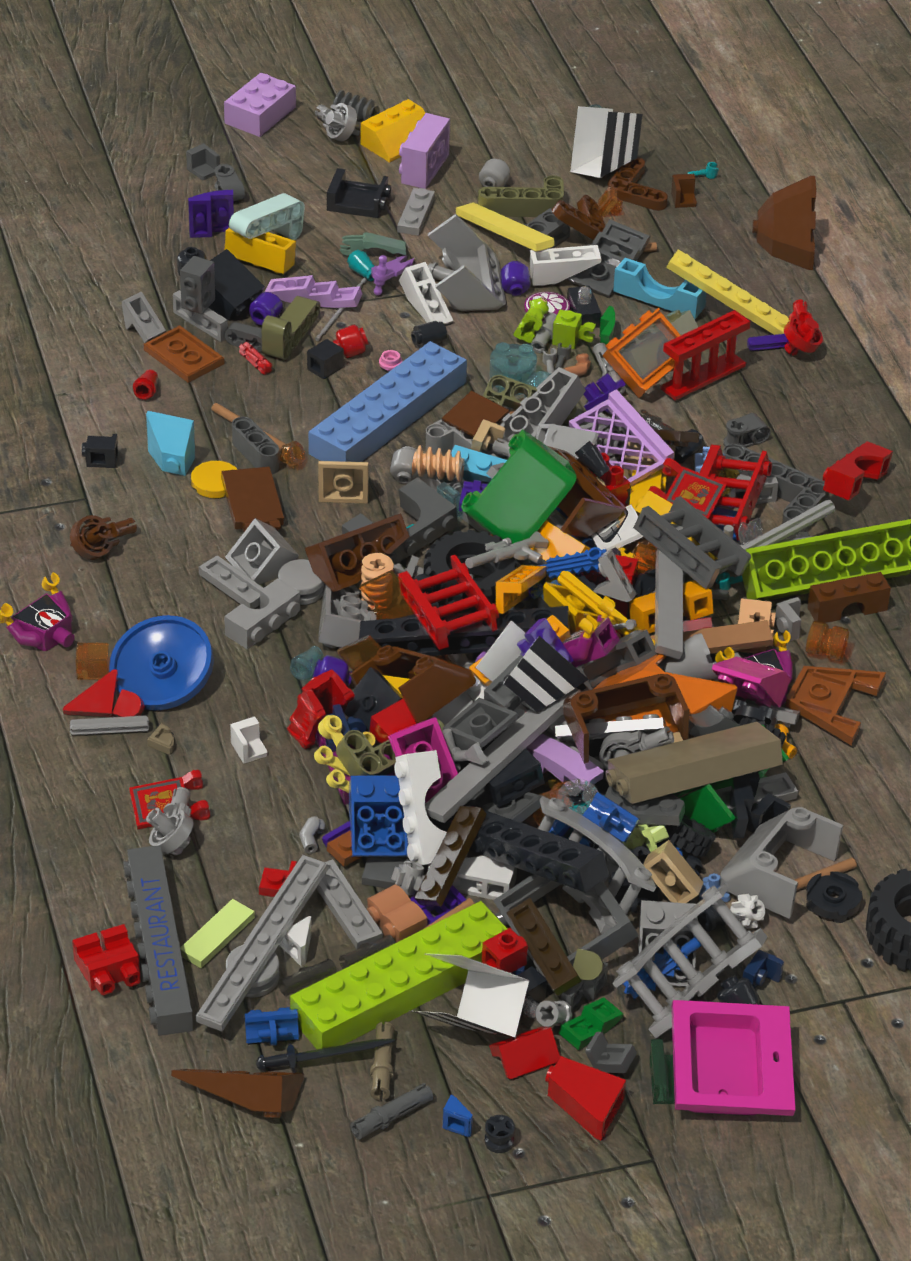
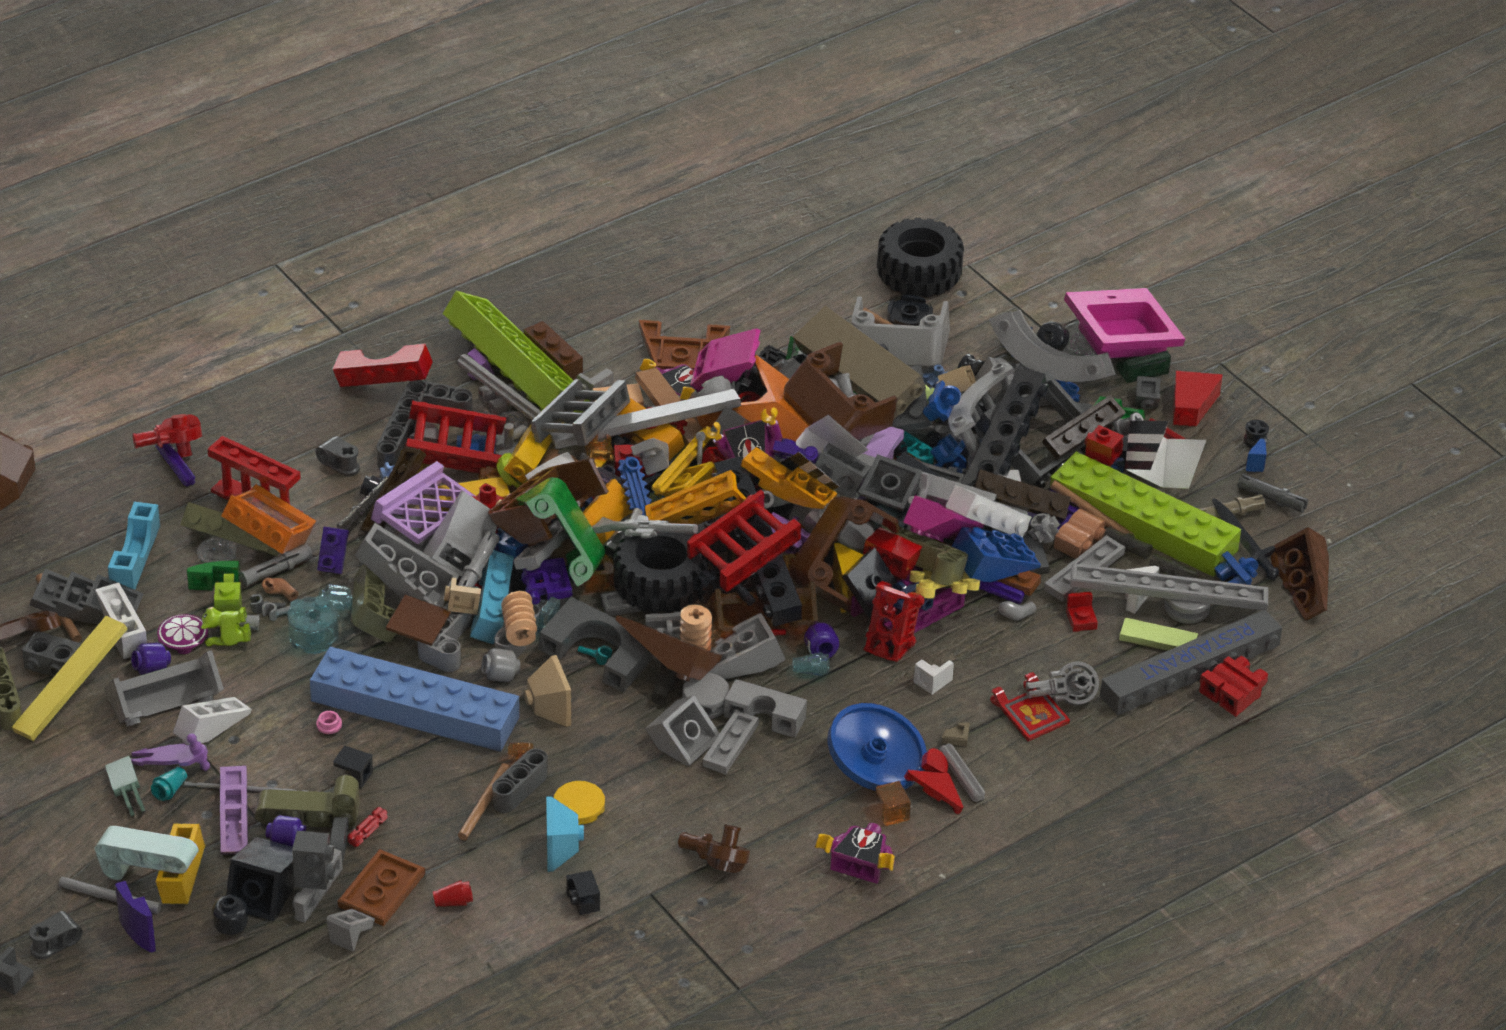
camera: 110 degrees left, 0 degrees up
reddish brown tile [221,466,284,533] -> none
black panel [327,168,392,218] -> none
red head [333,324,369,358] -> none
light grey plate [397,188,435,236] -> none
black brick [411,321,447,348] -> none
light grey pin [428,262,454,281] -> none
clear gear [557,779,598,815] -> none
black piece [567,286,601,328] -> none
olive tile [573,948,604,980] -> none
black cone [575,441,610,478] -> none
red flag [648,458,727,519] -> none
light yellow plate [666,249,789,335] -> none
white gear [730,893,765,929] -> none
clear orange wheel [806,621,850,661] -> none

